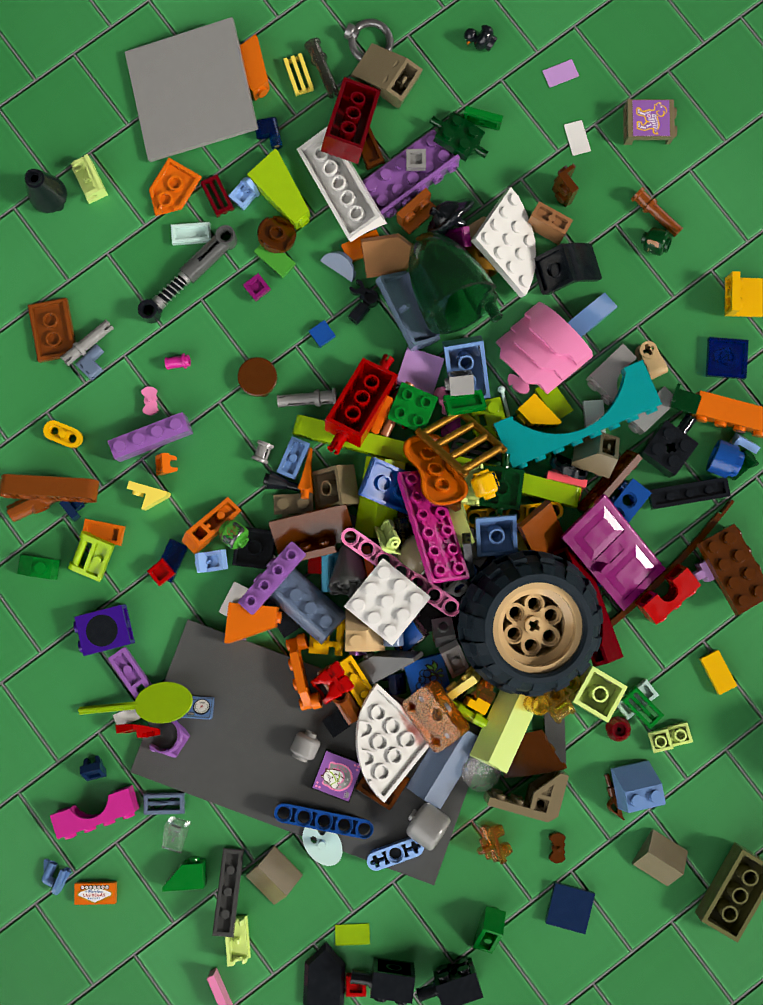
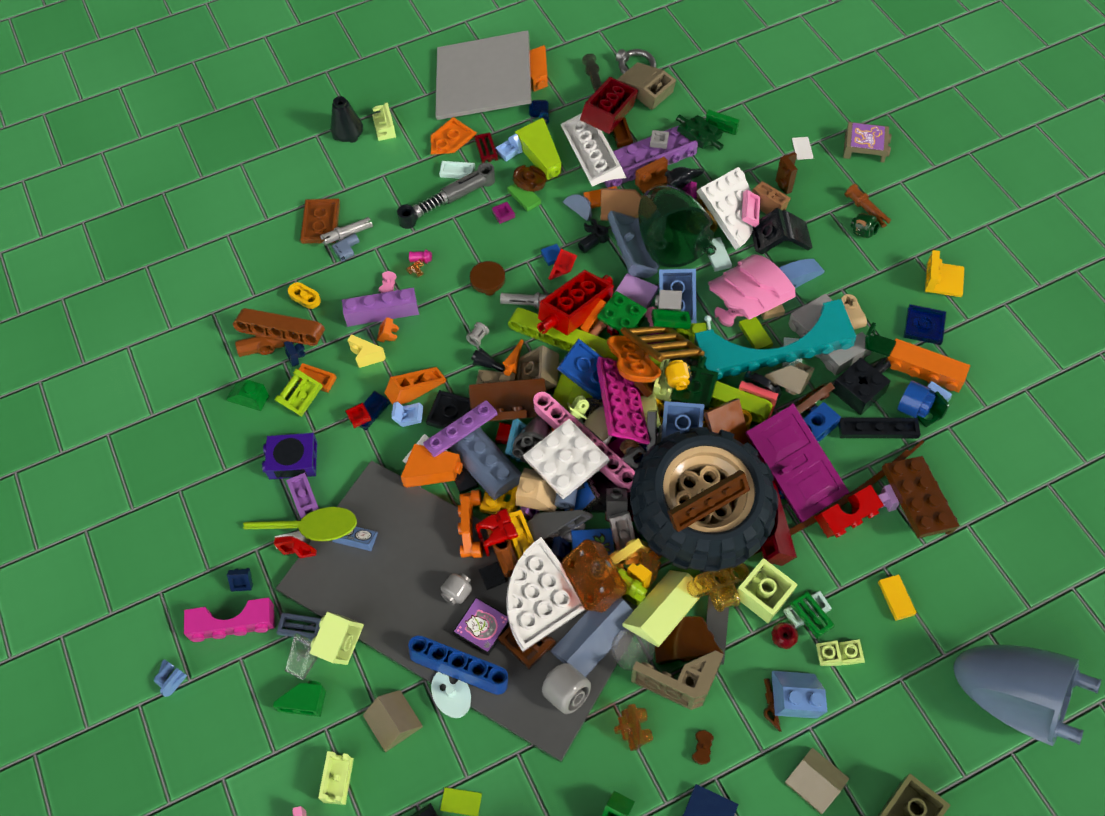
camera: 15 degrees right, 25 degrees down
tile [74,881,117,905] -> none
medium lavender helmet [149,720,190,758] -> none
dark grey tile [212,848,244,938] -> none
bright green head [219,520,249,549] -> none
medium blue plate [277,436,311,480] -> none
light yellow tile [283,53,314,96] -> none
light blue beam [367,837,424,871] -> none
black animal [464,25,497,52] -> none
yellow slope [515,393,562,428] -> none
lavender sticker [542,59,579,88] -> none
none -> yellowish green brick [310,612,364,665]
none -> clear orange tile [406,259,424,278]
none -> red slope [548,249,577,280]
none -> reddish brown plate [667,470,750,532]
none -> light aqua tile [703,237,732,272]
none -> bright pink tile [742,190,760,227]

